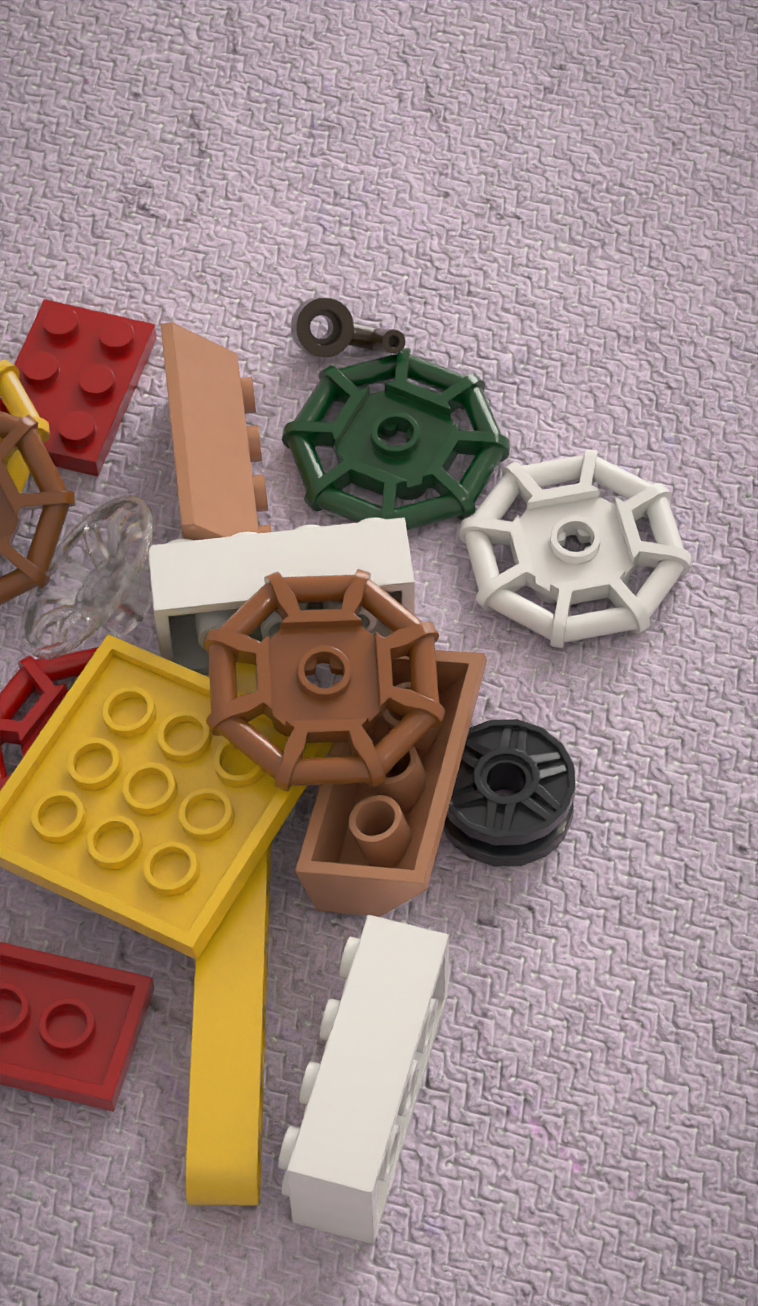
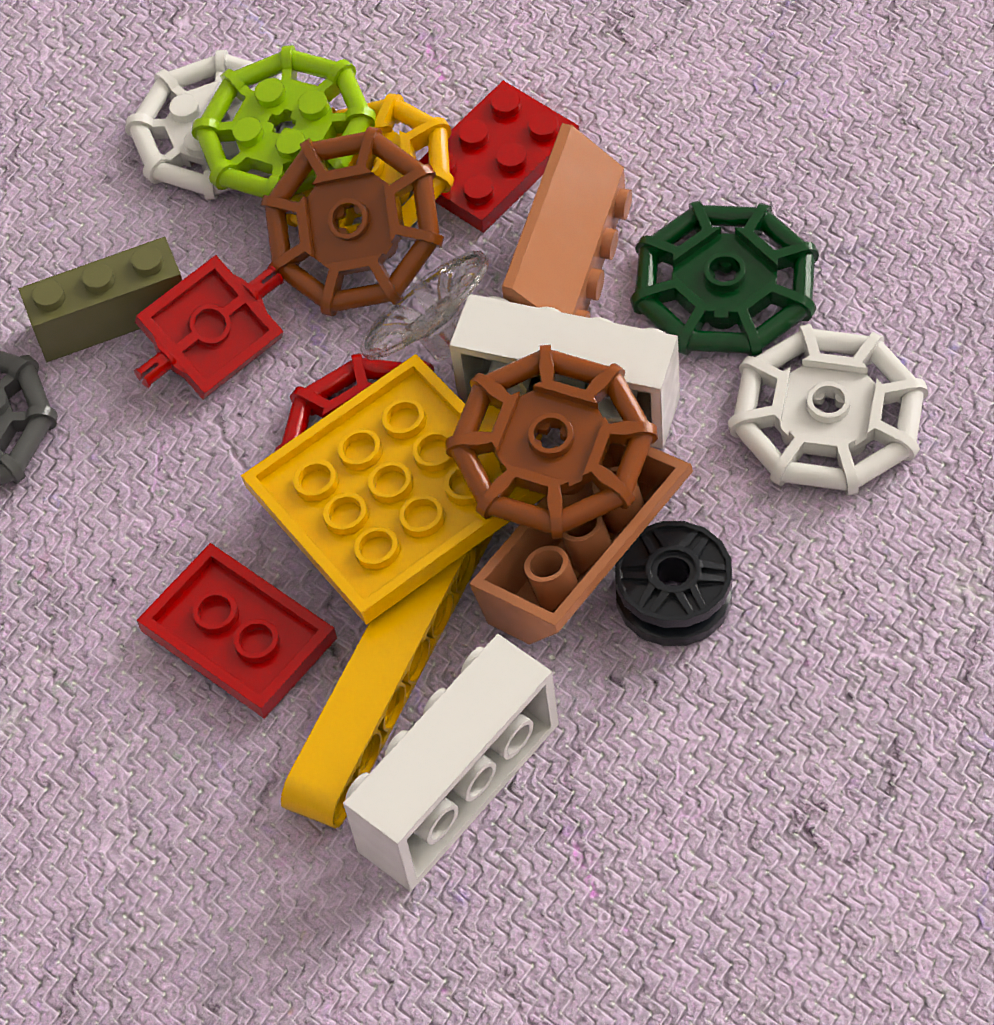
camera: 30 degrees right, 0 degrees up
dark brown plate [291,297,405,357] -> none

